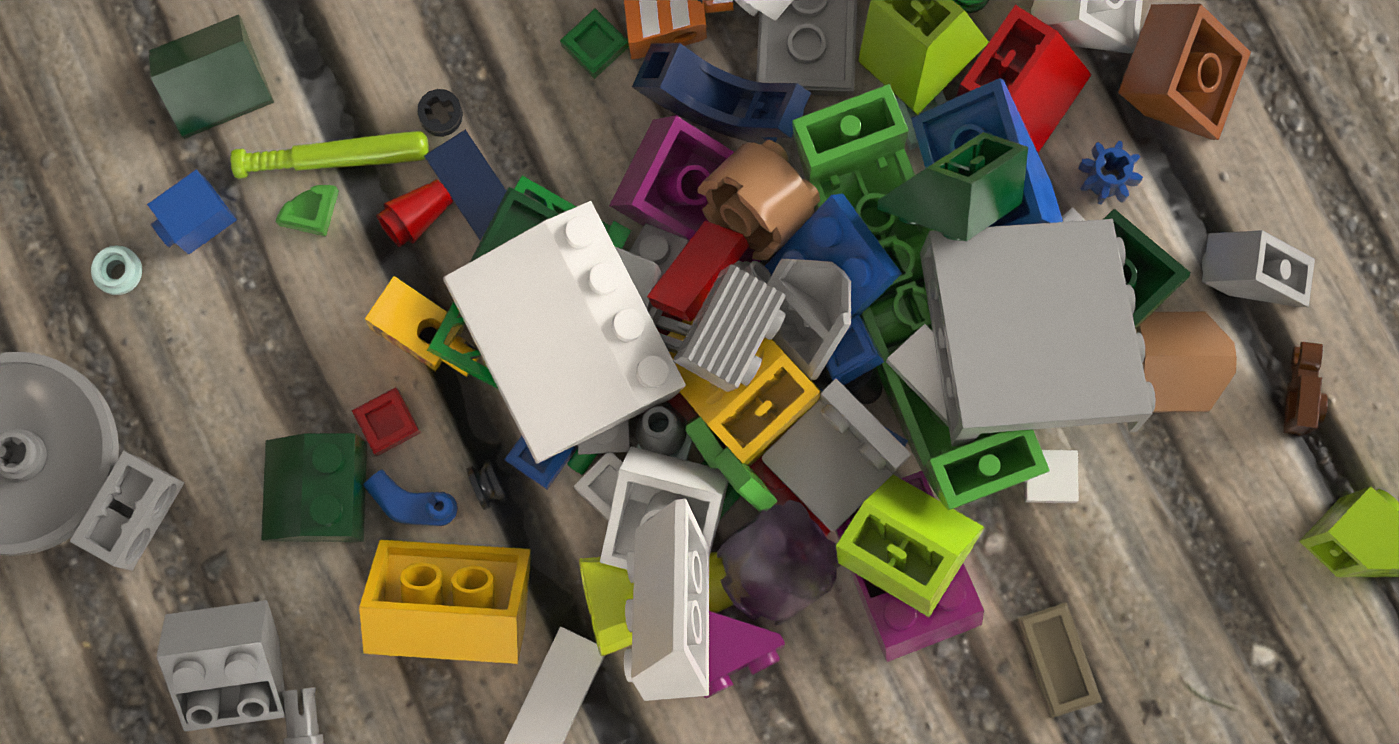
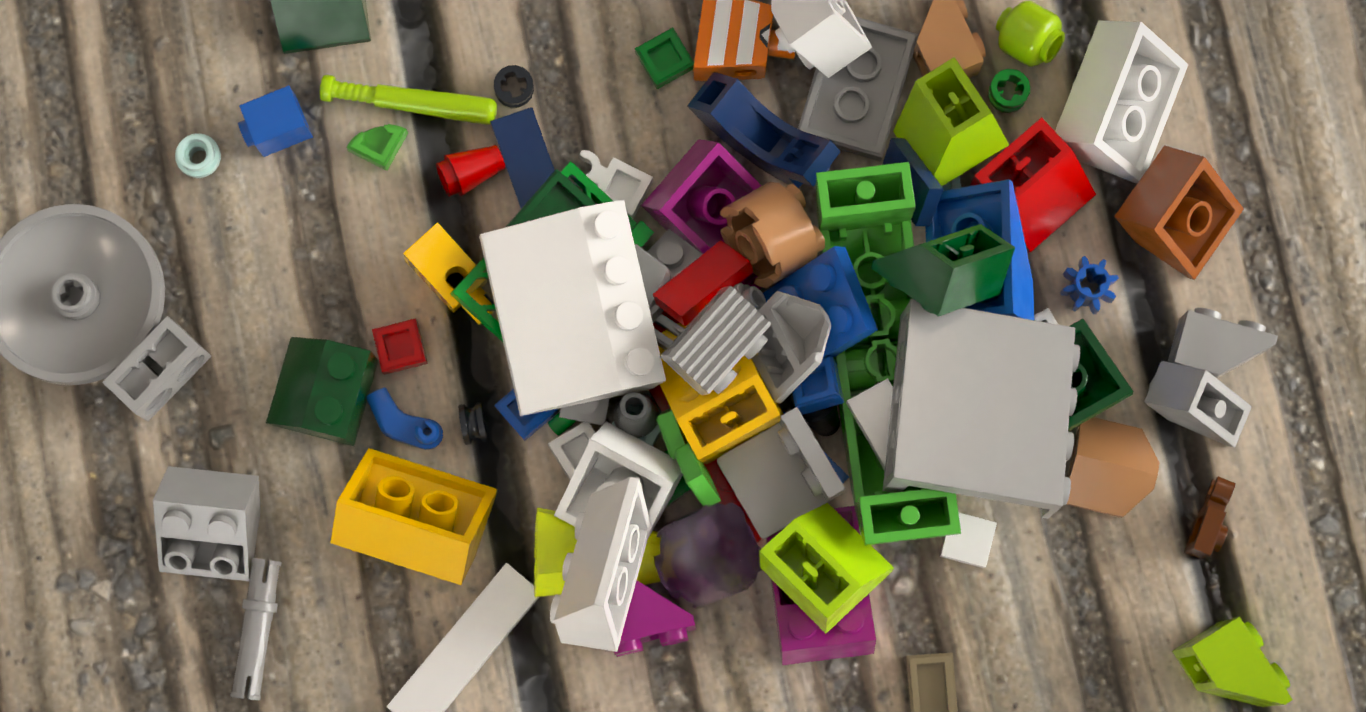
camera: 10 degrees right, 0 degrees up
none -> white plate [569,150,653,219]
none -> dark blue tile [882,138,944,226]
none -> light grey slope [1168,308,1278,378]

